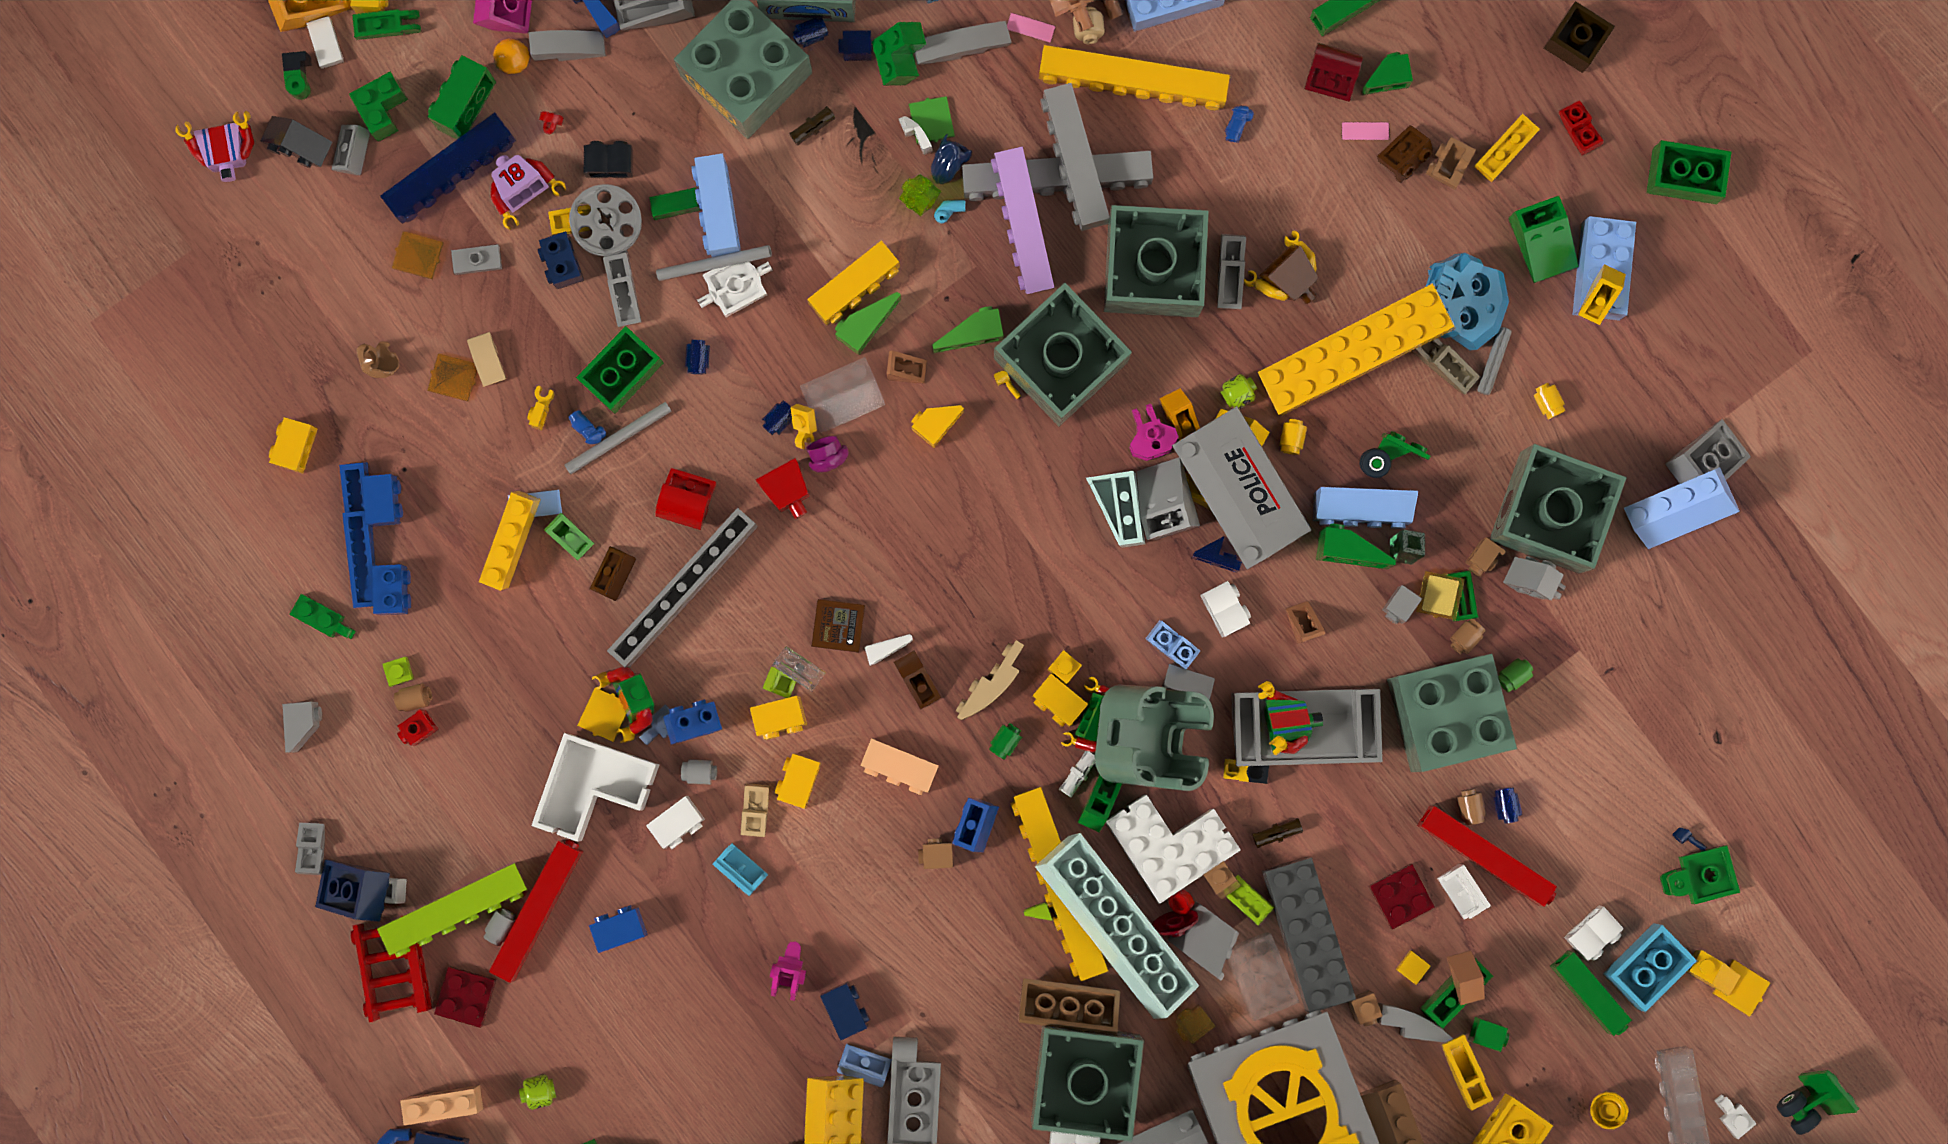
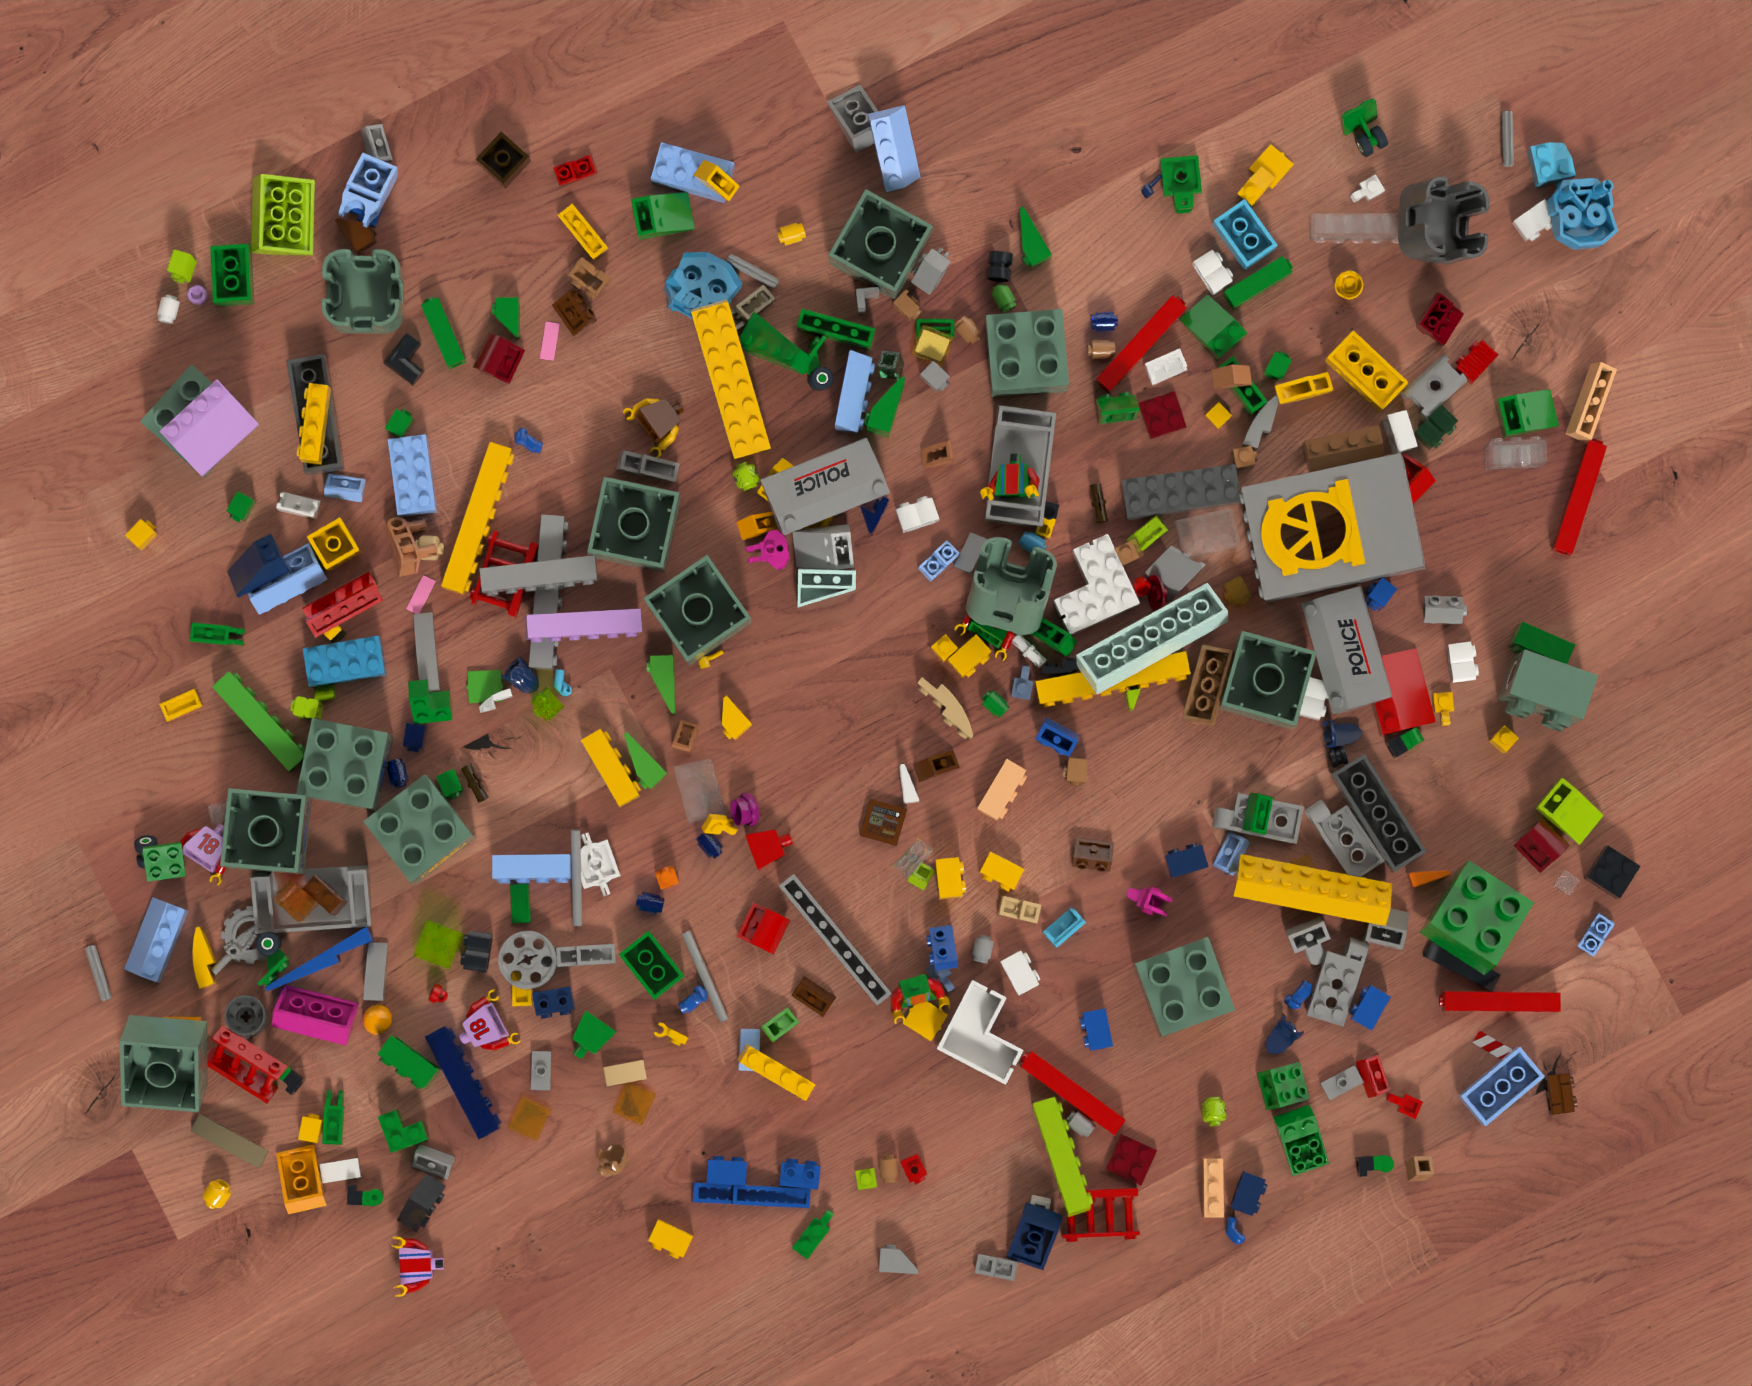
camera: 80 degrees left, 0 degrees up
yellow brick [1279,419,1307,455] -> none
green brick [1647,140,1732,204] -> none
none -> clear neon green brick [413,920,465,970]
none -> green brick [436,769,464,800]
none -> red fence [469,530,539,618]
none -> green torso [572,1011,617,1059]
none -> orange brick [655,866,680,890]
none -> green wedge [739,312,812,375]
none -> green brick [797,309,875,350]
none -> light grey panel [856,287,879,315]
none -> black wheel [986,251,1013,282]
none -> sand blue plate [1011,665,1033,700]
none -> dark azure brick [1018,531,1047,554]
none -> green slope [1019,206,1052,270]
none -> black slope [1041,657,1079,675]
none -> reddish brown bracket [1072,837,1114,872]
none -> green slope [1096,392,1140,424]
none -> sand green brick [1132,937,1235,1037]
none -> green slope [1179,294,1247,362]
none -> green slope [1243,793,1273,835]

